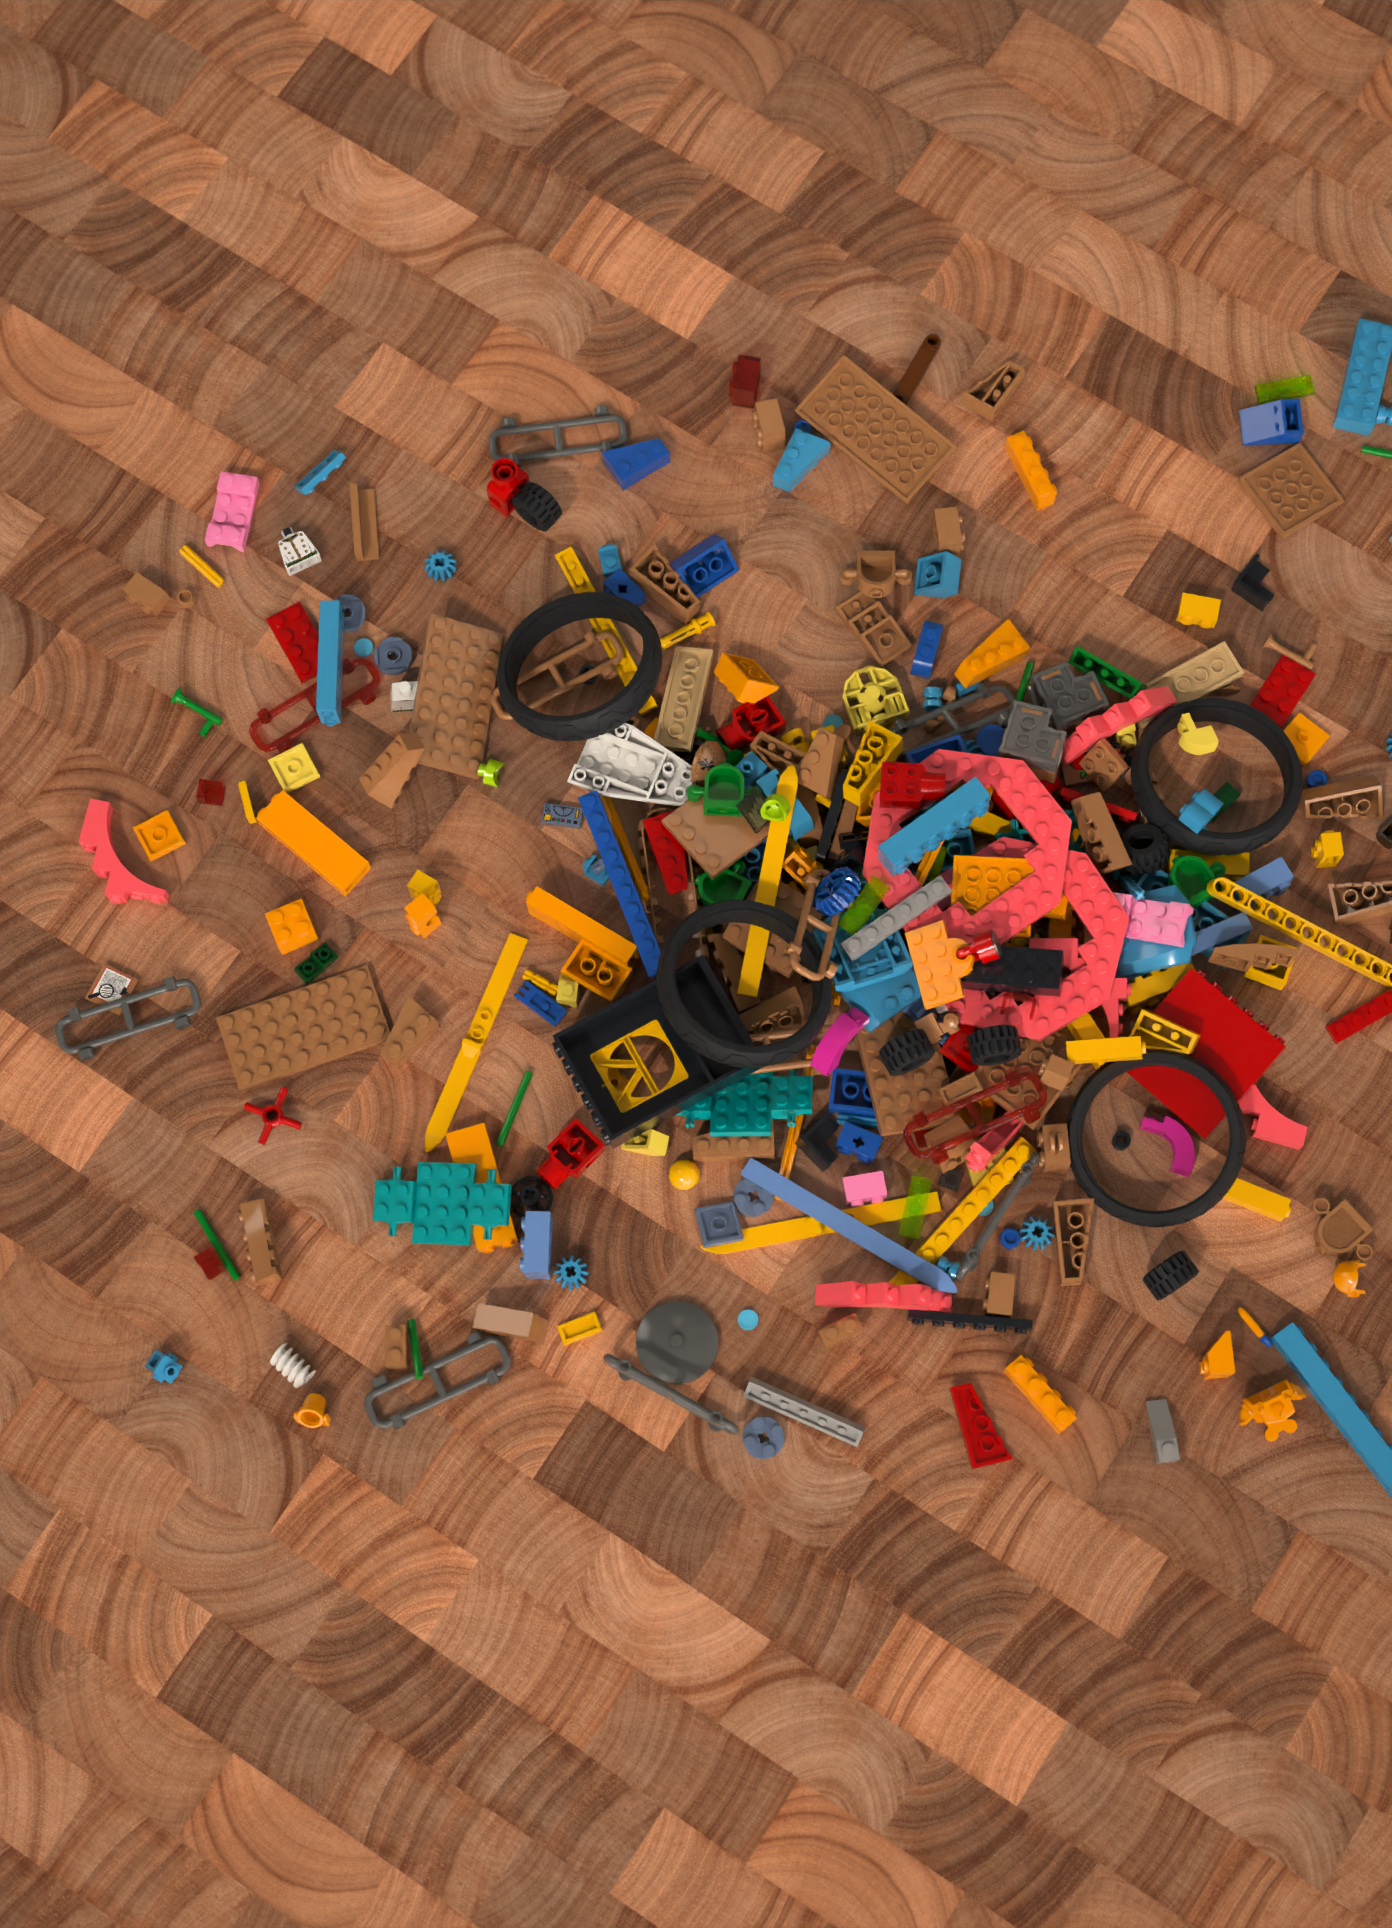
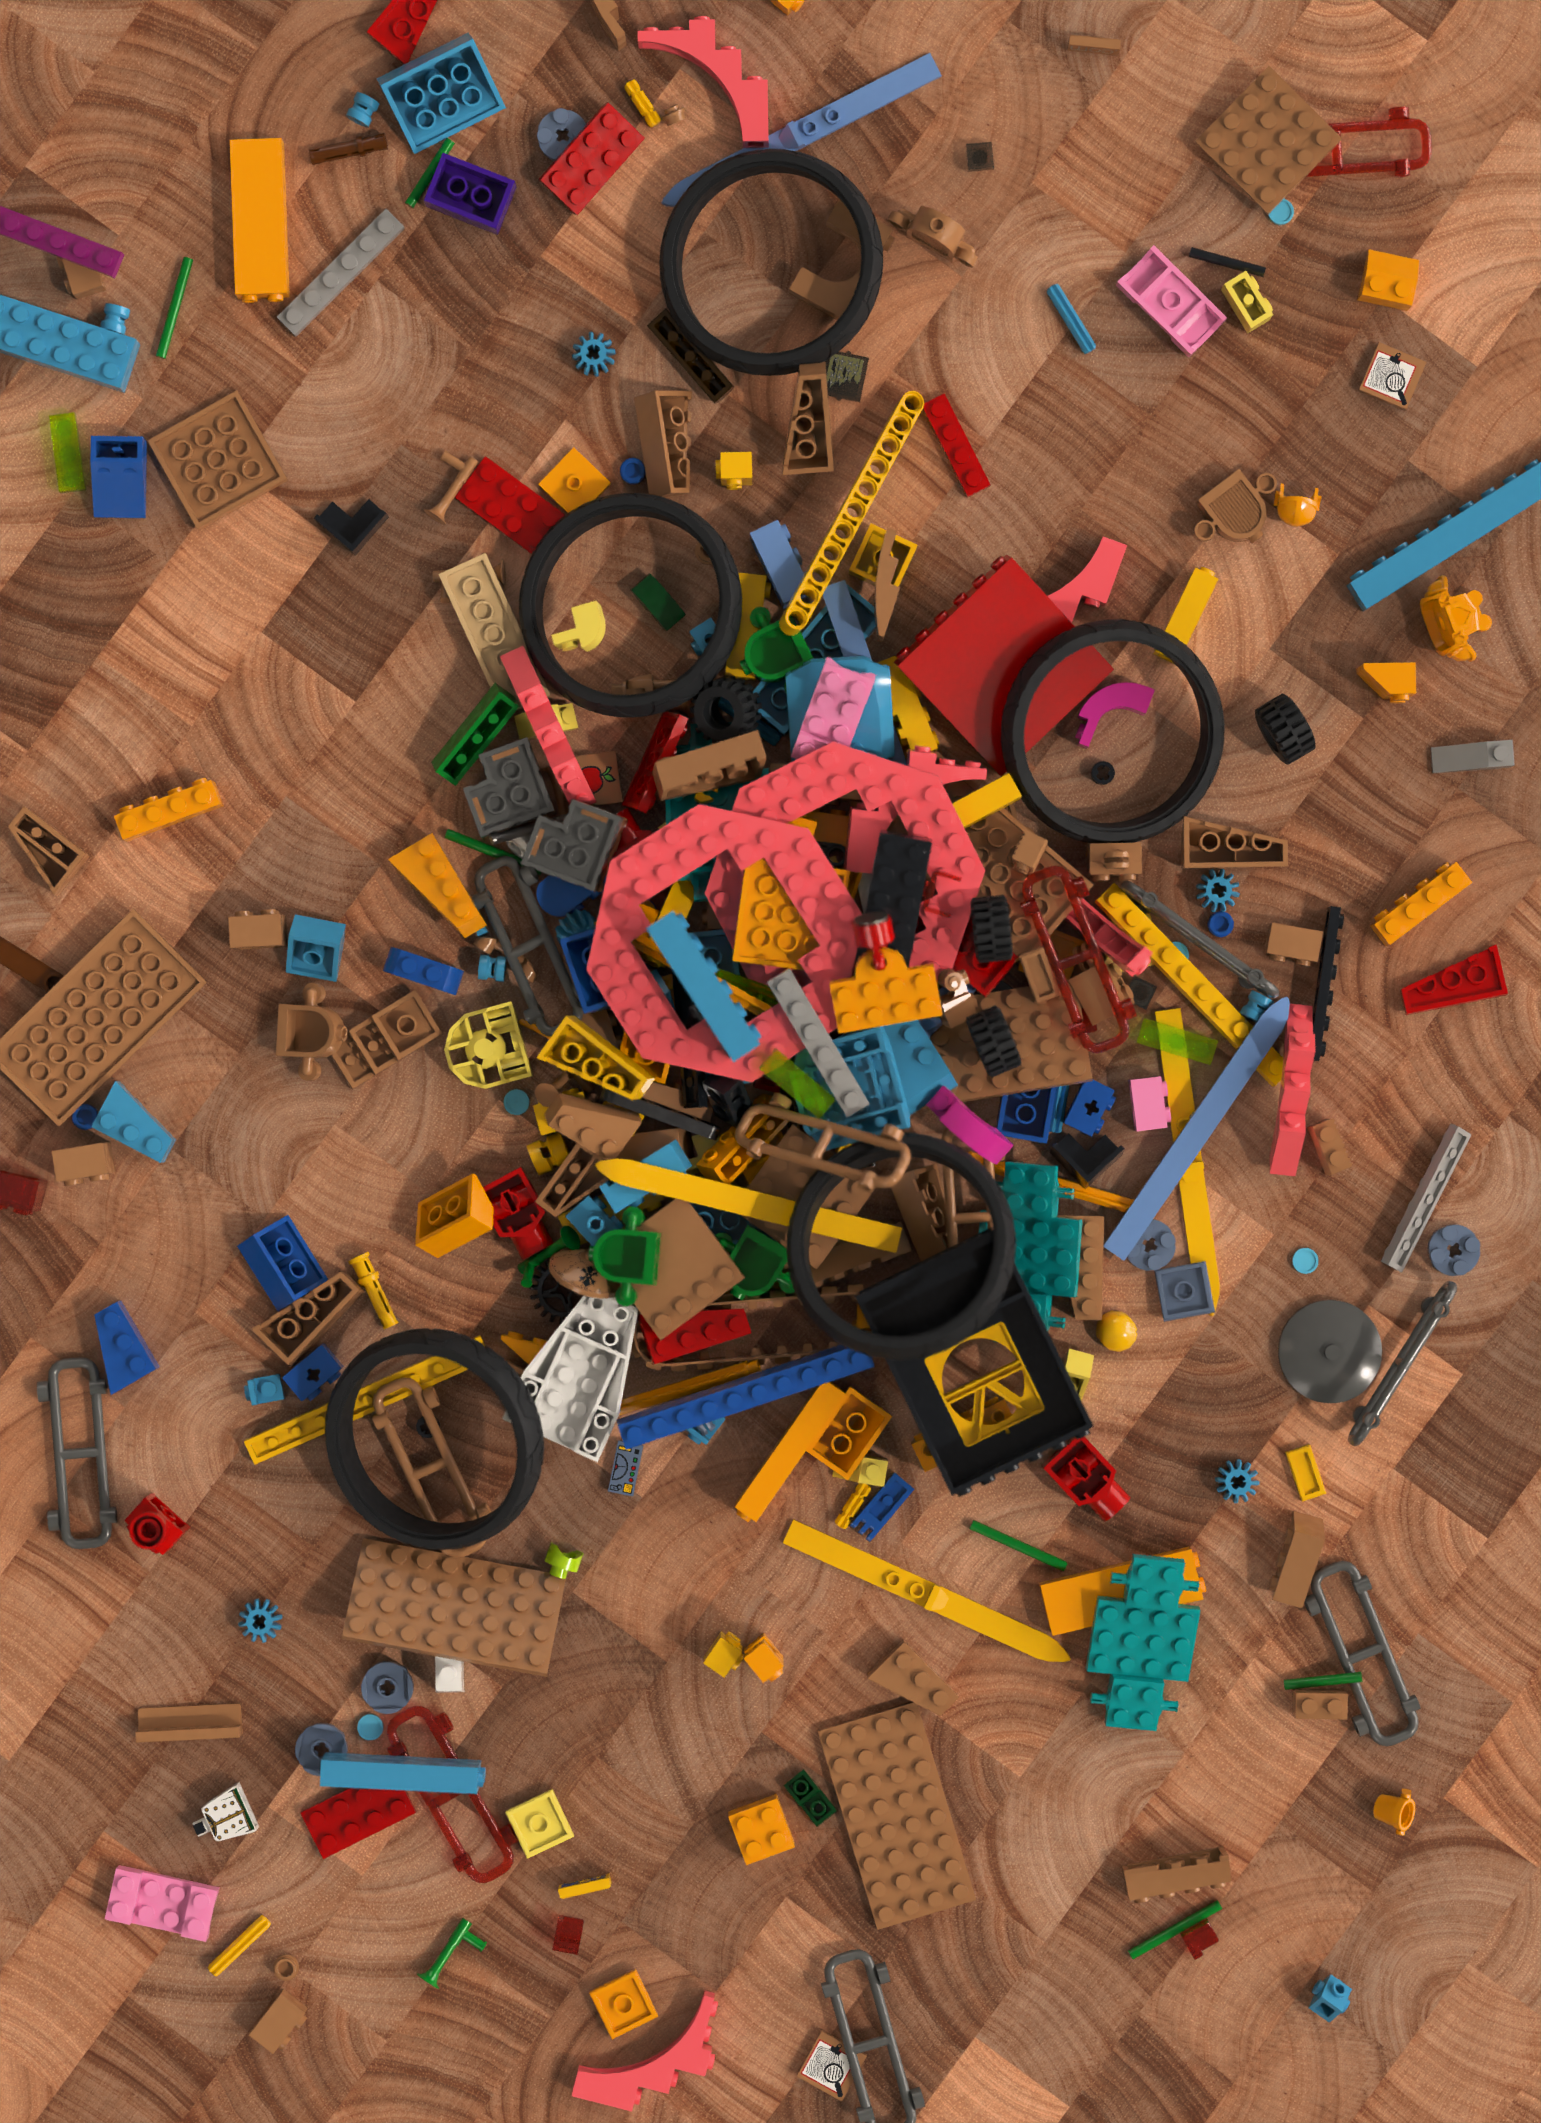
camera: 90 degrees left, 15 degrees up
red bar [244,1087,302,1145] -> none
light orange brick [256,790,371,896] -> none
white piece [270,1343,316,1388] -> none
dark azure plate [294,450,346,495] -> none
medium nougat wedge [359,732,425,809] -> none
black wheel [510,1176,553,1218] -> none
black tyre [511,481,562,532] -> none
medium blue brick [520,1211,553,1279] -> none
tan plate [654,646,714,753] -> none
clear smoke piece [736,787,770,834] -> none
lime piece [760,794,791,821] -> none
blue gear [812,867,862,917] -> none
red brick [880,762,946,810] -> none
yellow brick [1066,1036,1146,1064] -> none
medium nougat plate [1079,738,1132,793] -> none
dark azure axle [1119,874,1145,900] -> none
yellow wedge [1129,1009,1201,1054] -> none
yellow brick [1176,593,1221,629] -> none
dark azure brick [1178,789,1224,834] -> none
light orange piece [1237,1307,1272,1348] -> none

